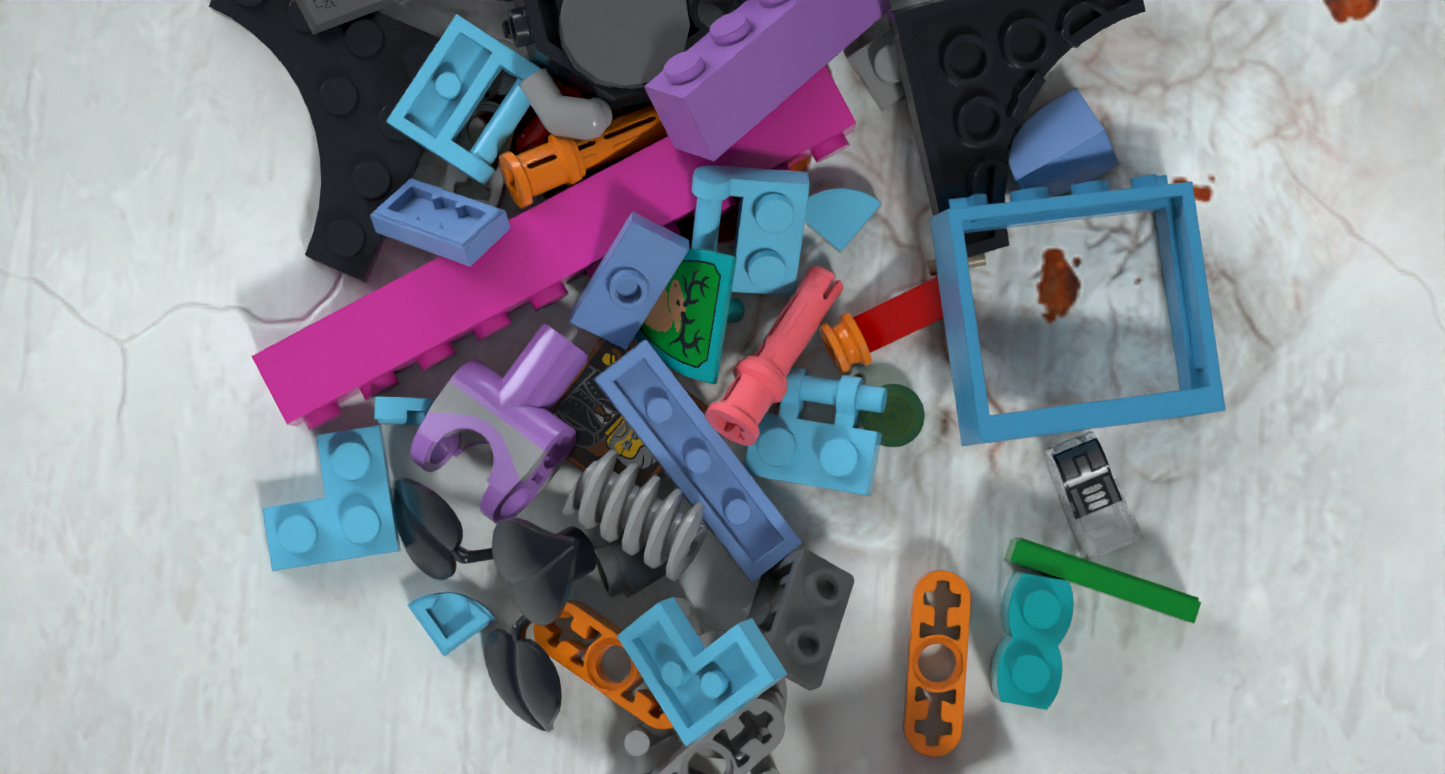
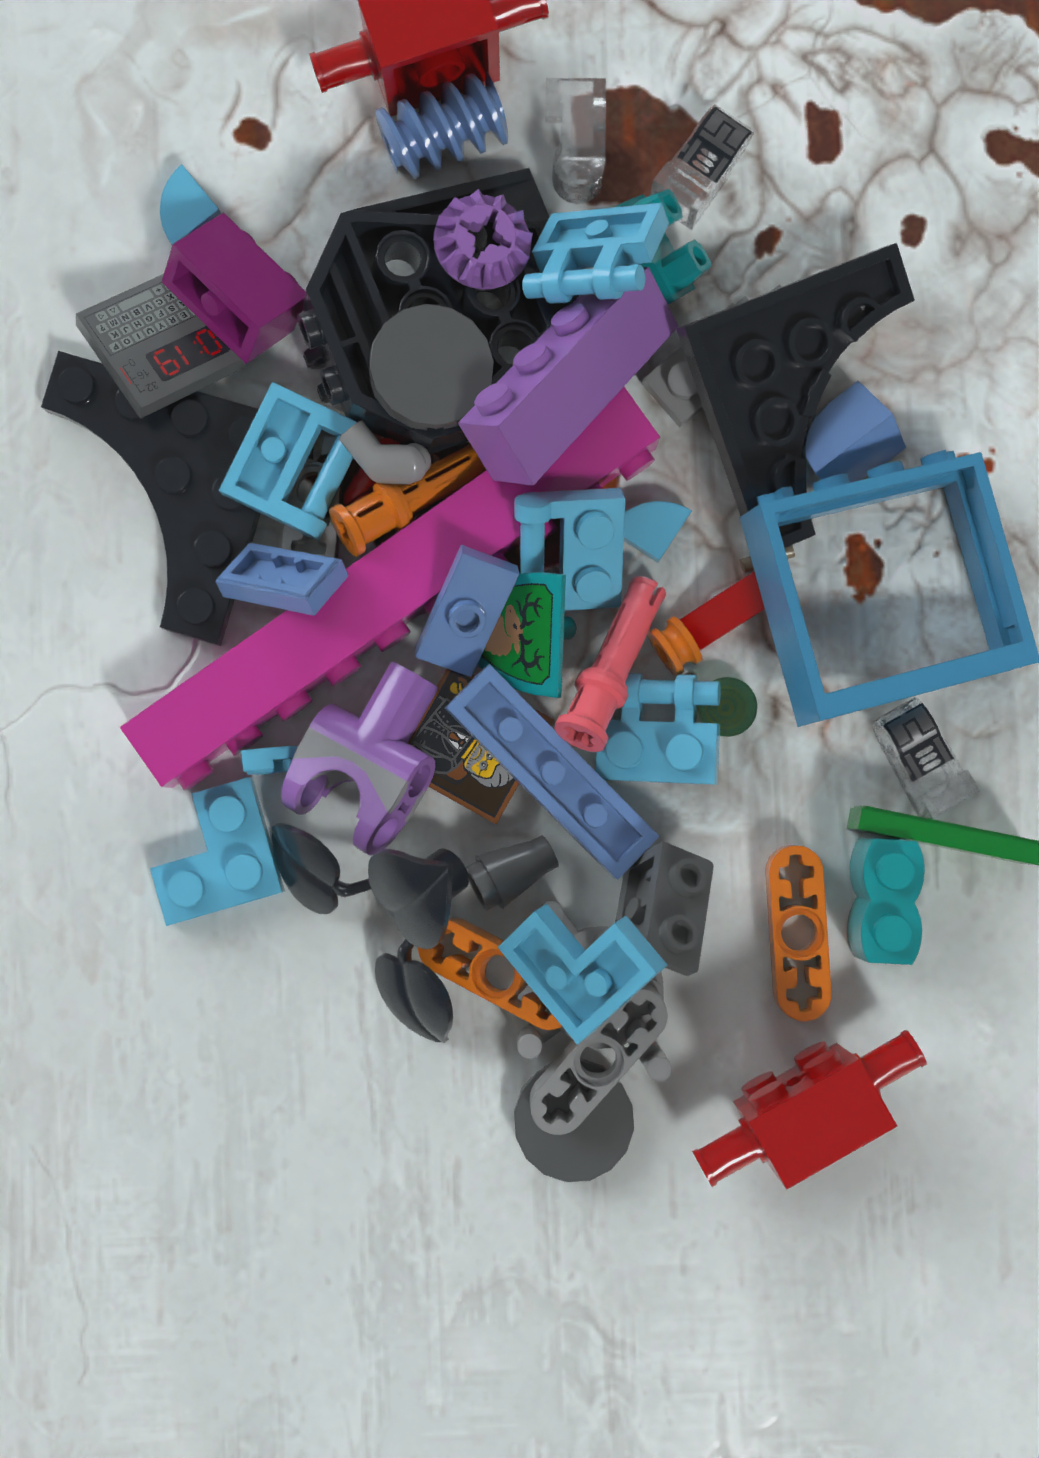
camera: 10 degrees left, 0 degrees up
medium azure tile [407,592,498,656] -> none
light grey piece [562,449,707,582] -> none

